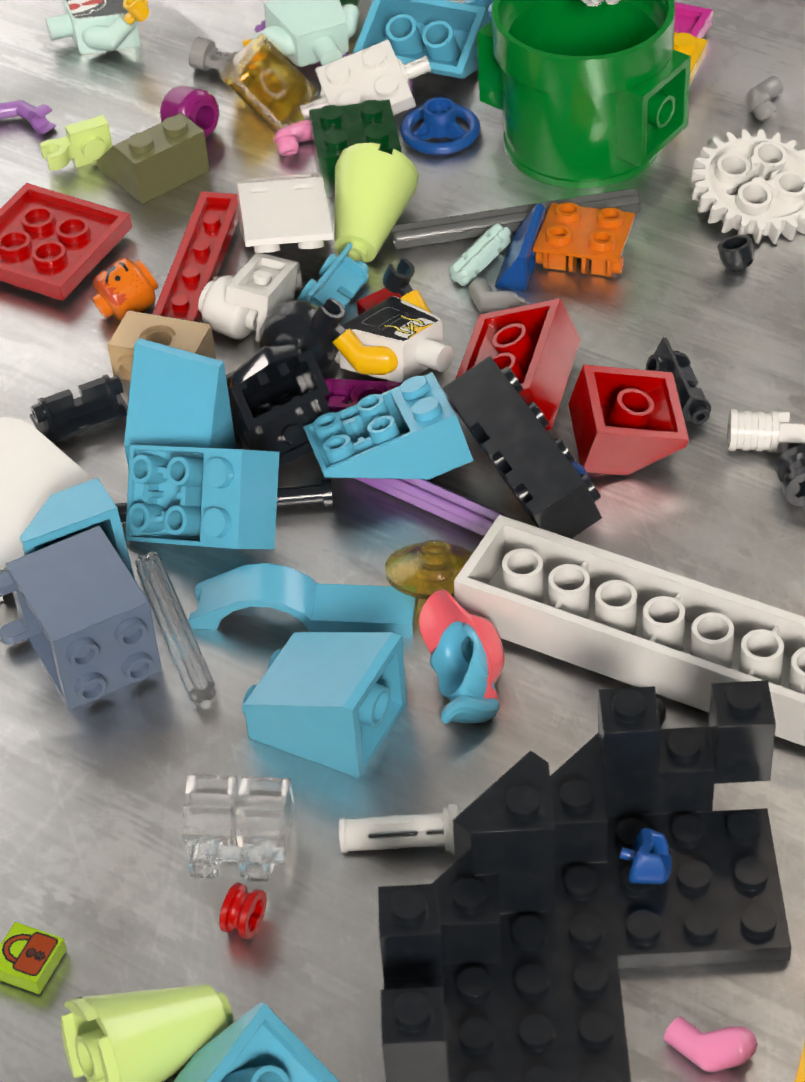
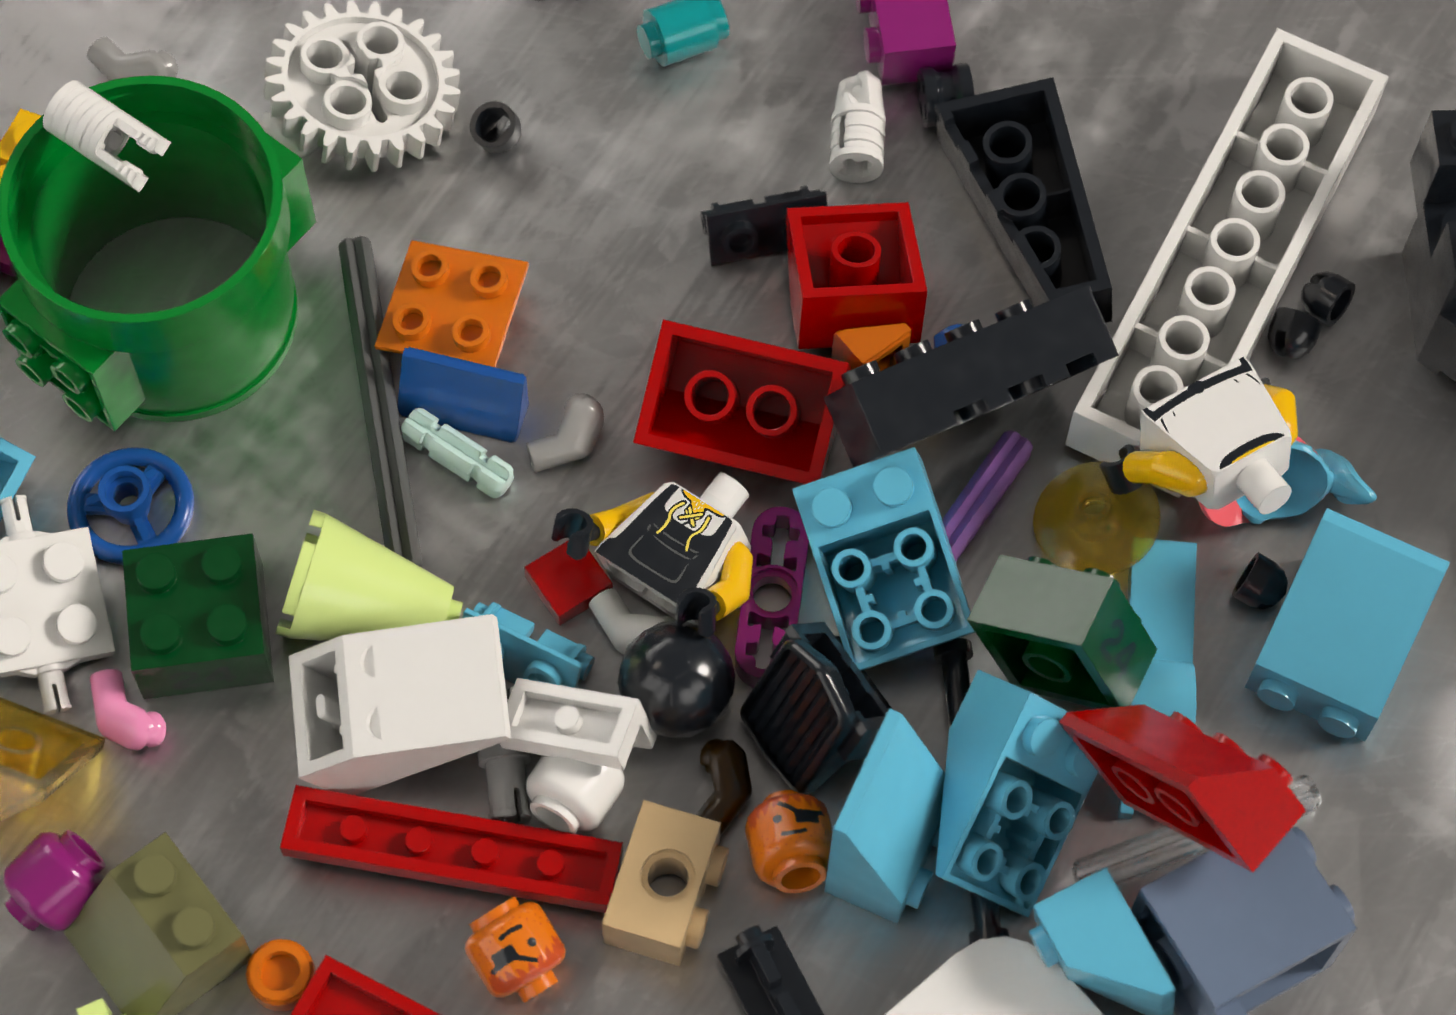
camera: 95 degrees left, 20 degrees up
none -> orange tile [246,939,316,1012]
none -> orange slope [831,323,911,370]
none -> black wedge [934,77,1112,323]
none -> dark green brick [967,555,1157,709]
none -> red slope [1059,704,1307,873]
none -> white torso [1099,356,1298,514]
none -> black hinge [1267,307,1322,359]

